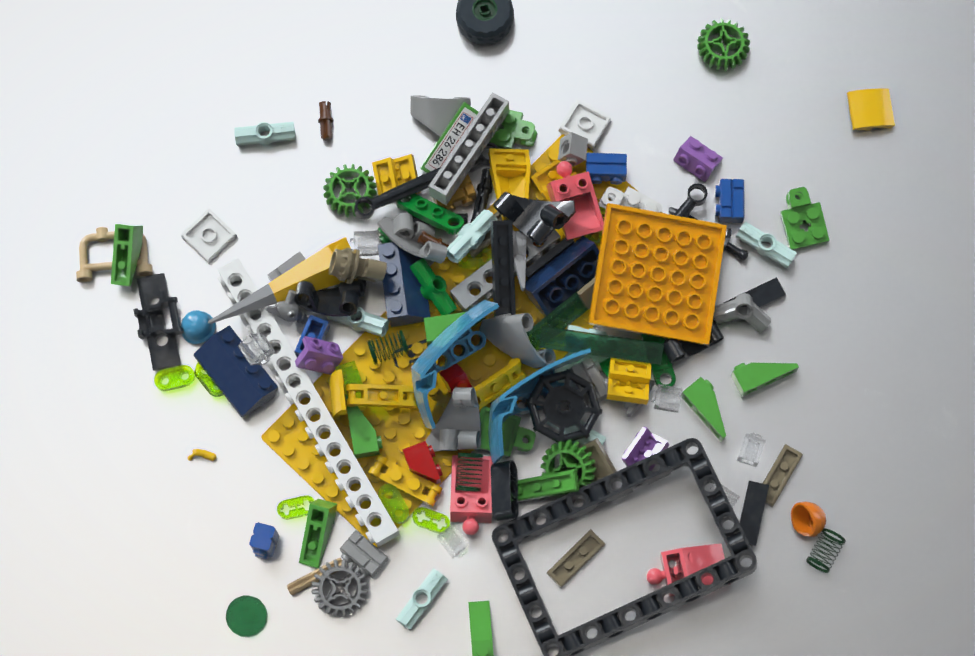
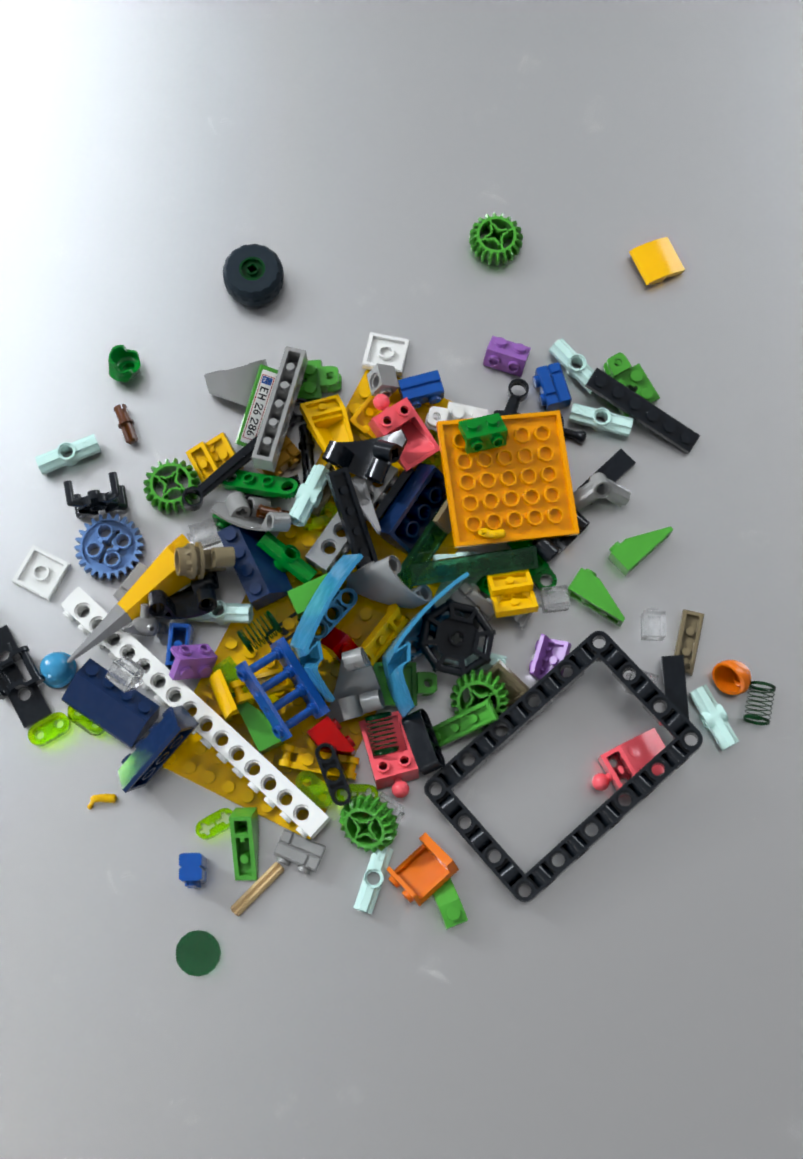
camera: 20 degrees left, 0 degrees up
light grey gear [311,559,368,616] -> none
dark tan tile [546,529,605,588] -> none
none -> black plate [63,472,128,519]
none -> medium blue gear [74,513,145,581]
none -> green hair [108,345,141,382]
none -> dark blue slope [117,705,199,793]
none -> blue fence [235,636,330,742]
none -> black beam [315,743,352,806]
none -> bright green gear [339,793,399,853]
none -> orange panel [386,832,459,906]
none -> green bracket [458,413,508,454]
none -> yellow piece [478,528,506,539]
none -> light aqua piece [549,338,594,394]
none -> black plate [585,368,700,454]
none -> light aqua piece [689,684,739,751]

